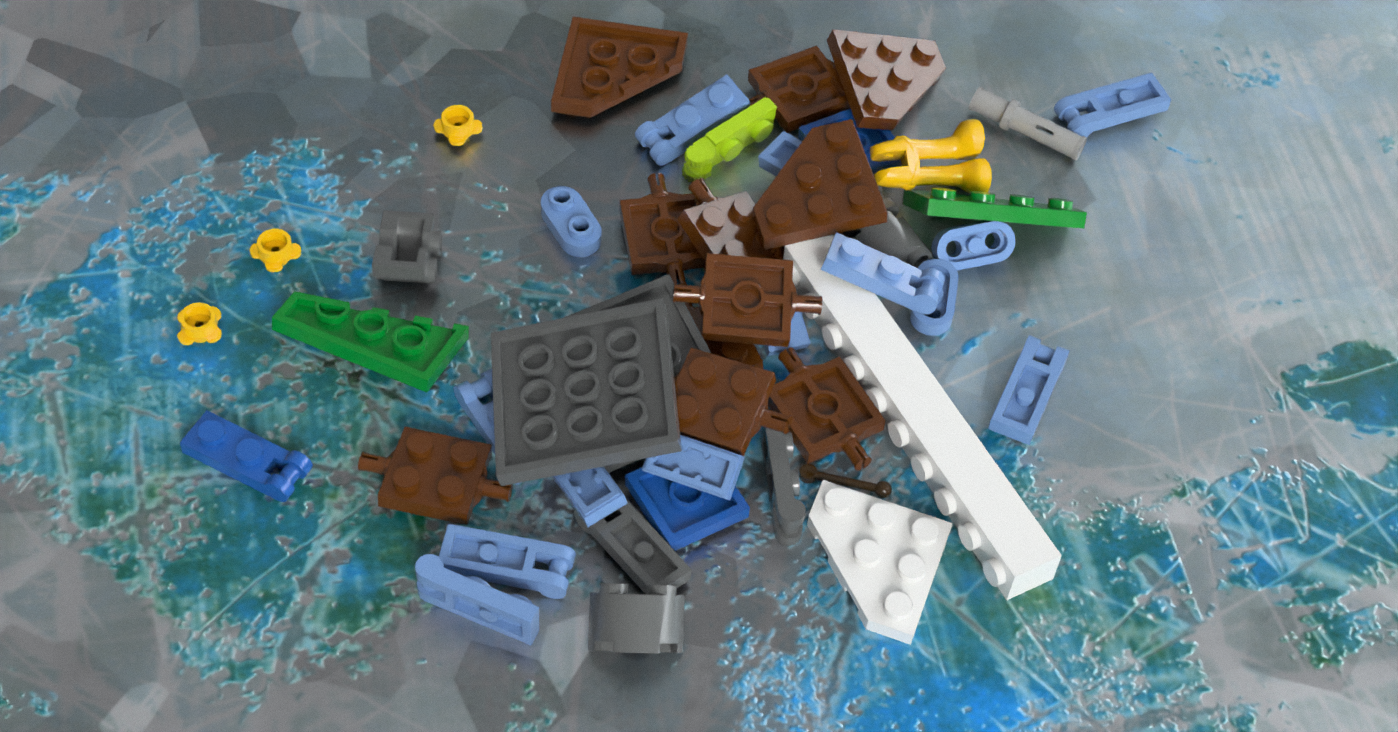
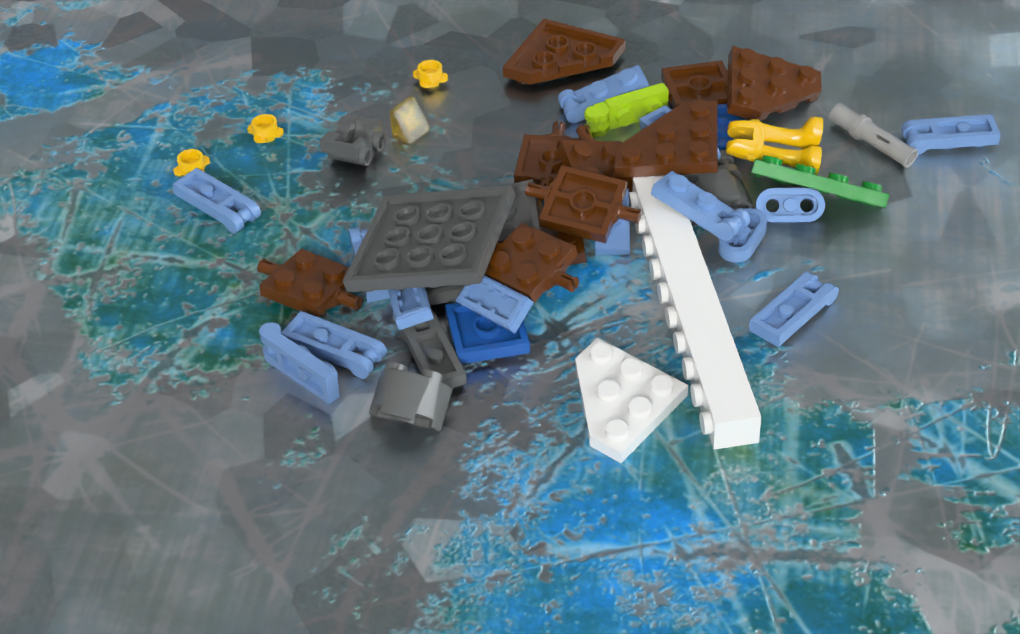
camera: 25 degrees right, 10 degrees down
blue plate [180,410,313,502] -> none
green wing [272,291,469,393] -> none
medium blue plate [541,186,602,257] -> none
dark grey plate [760,427,806,546] -> none
reddish brown plate [768,347,886,471] -> none
dark brown hinge [799,464,892,498] -> none
none -> medium blue plate [172,168,261,234]
none -> clear yellow slope [390,96,429,145]

